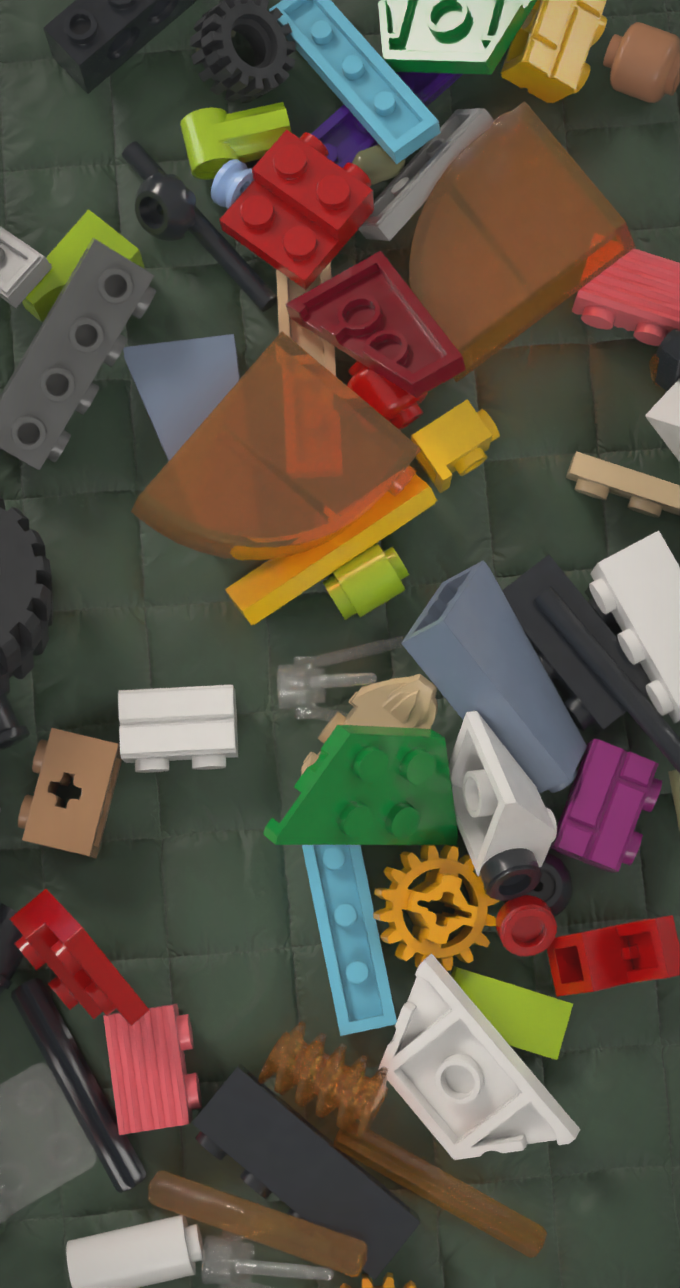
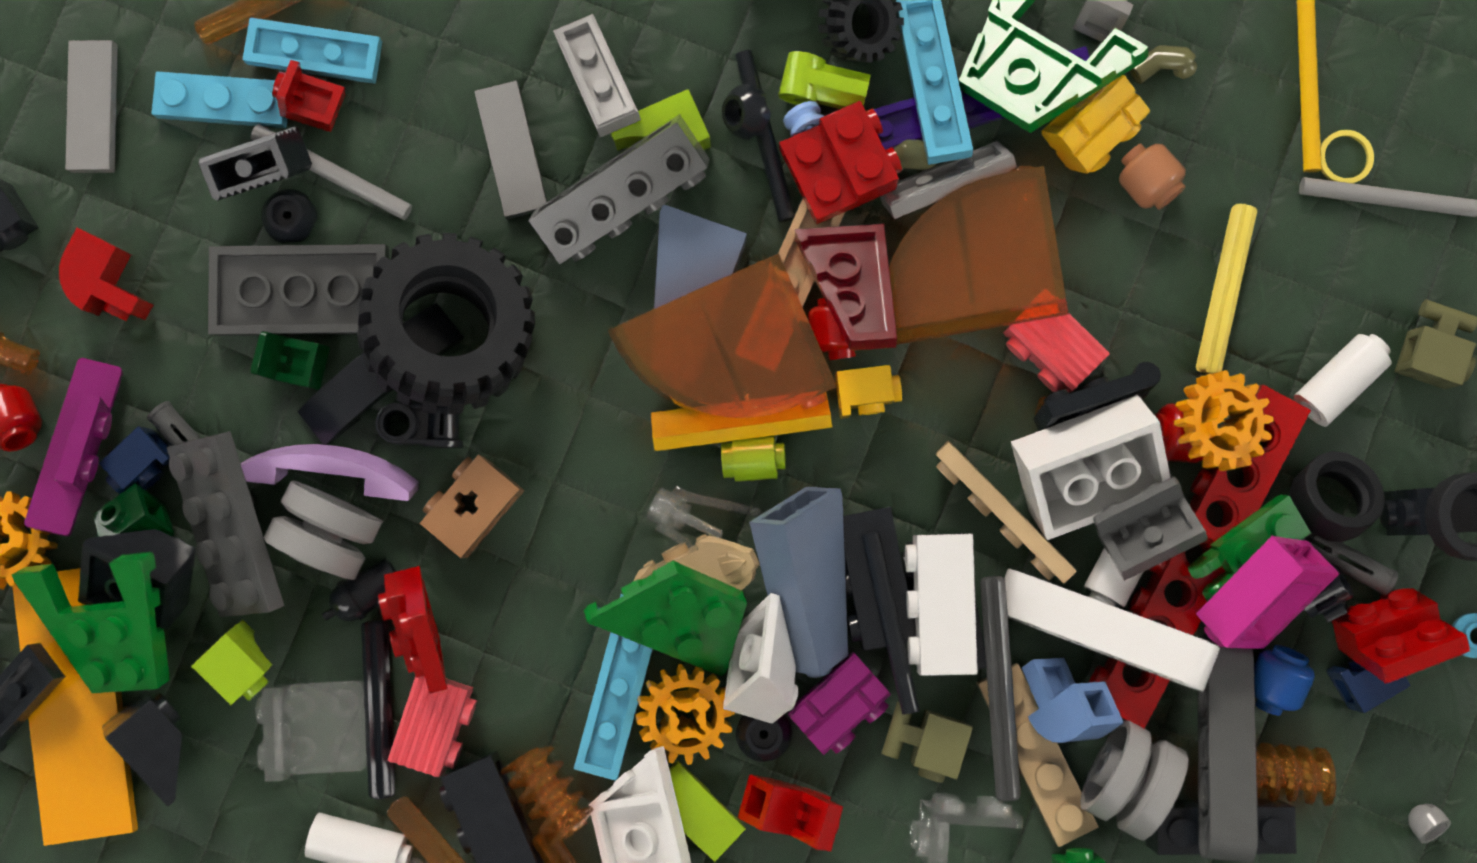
camera: 30 degrees right, 5 degrees up
white brick [118,685,238,773] -> none
black tile [480,848,542,901] -> none
red tile [495,895,557,956] -> none

